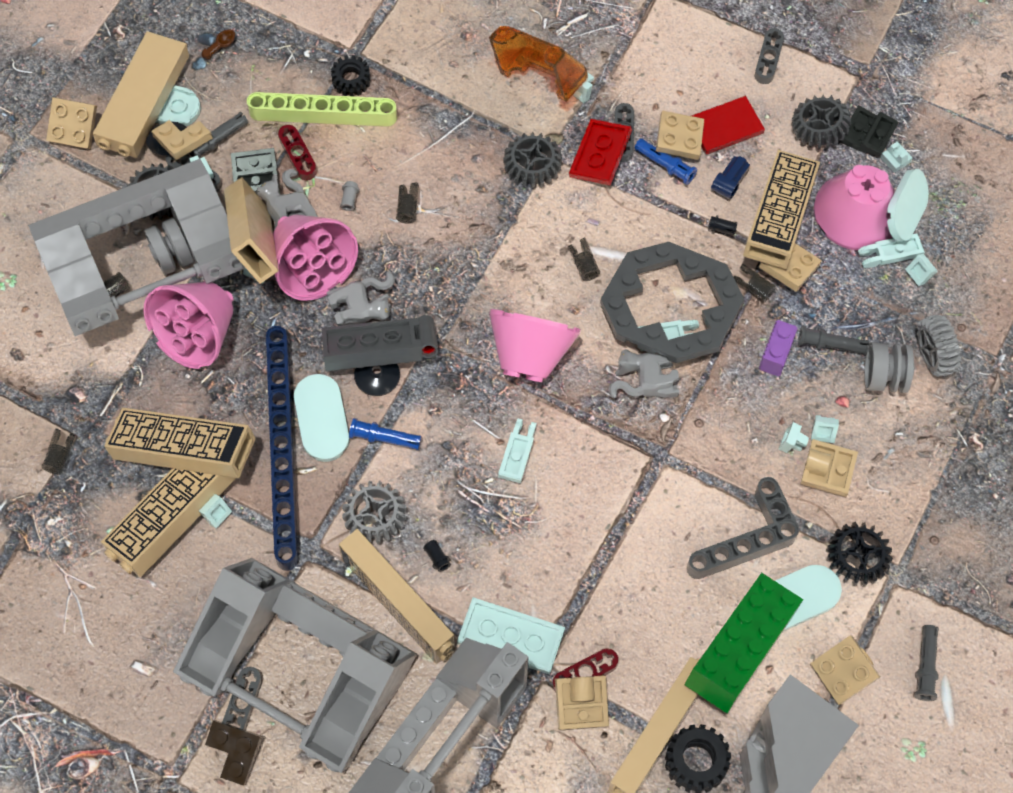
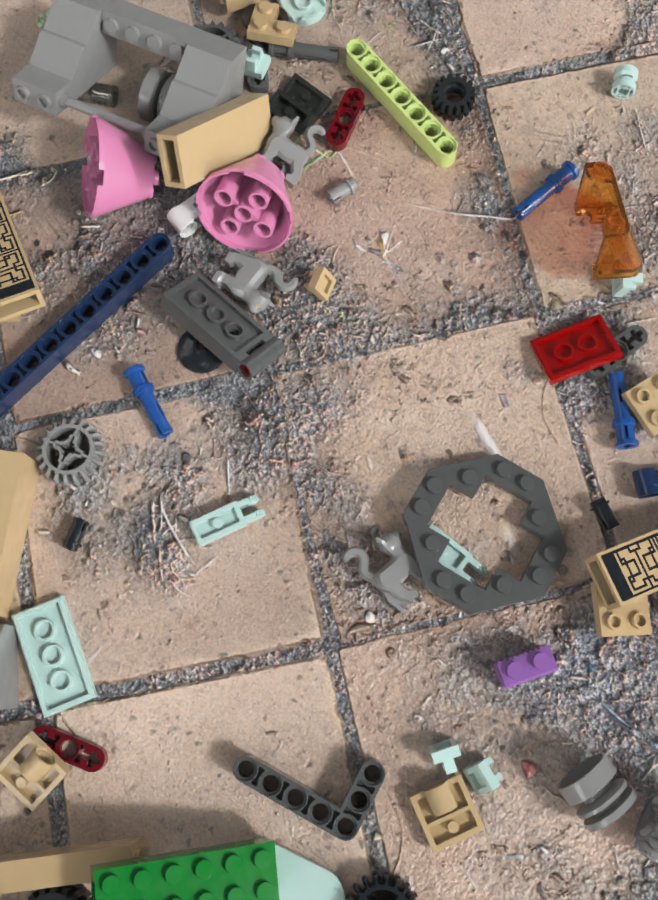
camera: 55 degrees right, 10 degrees up
light aqua tile [294,374,349,462] -> none
clear smoke hinge [396,182,419,224] -> none
bright pink cone [489,309,581,383] -> none
dark grey gear [503,131,562,188] -> none
clear smoke hinge [568,237,600,281] -> none
clear smoke hinge [734,264,776,302] -> none
dark grey pin [798,325,869,355] -> none
none -> white piece [167,193,203,238]
none -> tan tile [303,266,337,301]
none -> blue pin [512,160,579,221]

